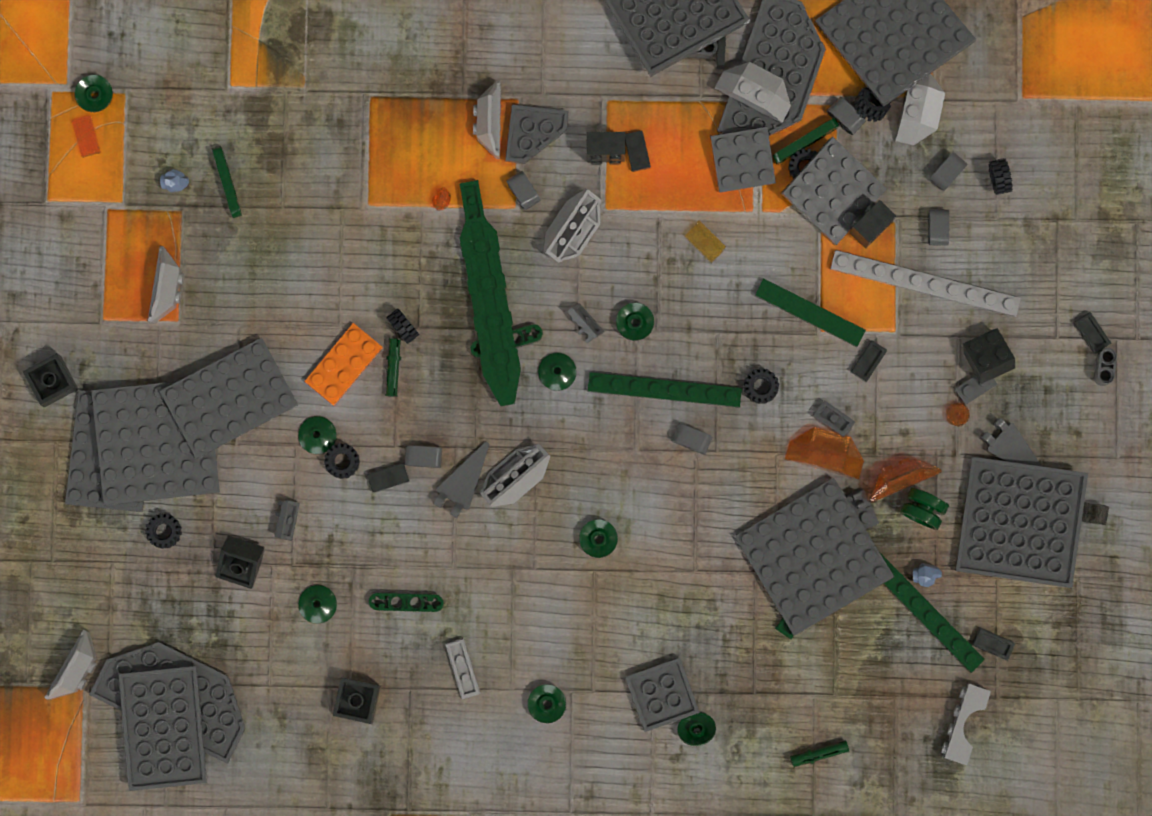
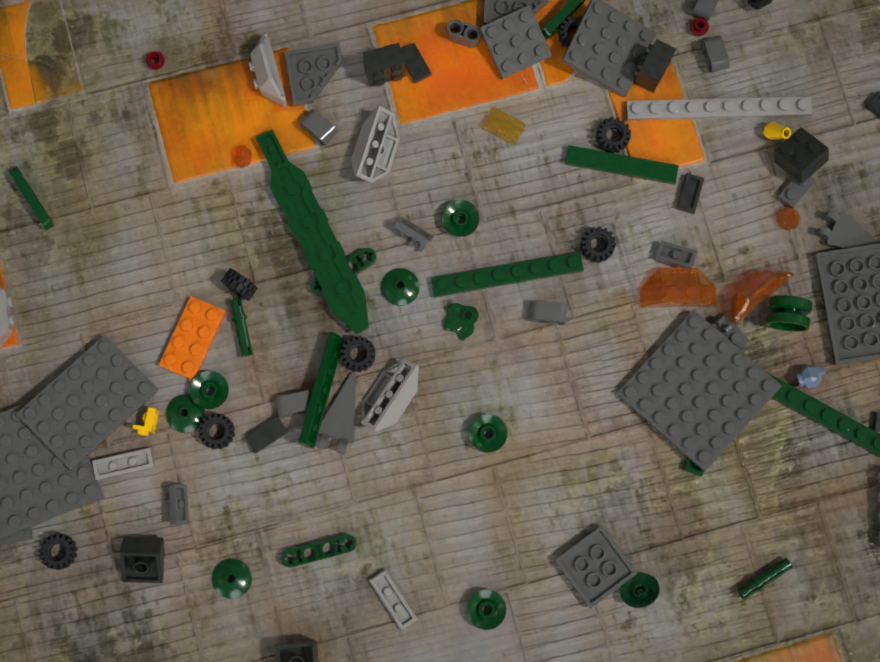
camera: 25 degrees left, 5 degrees down
none -> light grey plate [92,448,155,480]
none -> yellow bracket [132,407,160,436]
none -> dark red plate [146,51,165,70]
none -> dark green dish [190,371,229,409]
none -> dark green tile [298,332,344,449]
none -> black tyre [340,336,376,372]
none -> dark green plate [443,303,479,341]
none -> dark grey beam [446,19,481,48]
none -> black tyre [596,117,631,153]
none -> dark red plate [690,17,709,36]
none -> yellow cone [763,122,791,140]

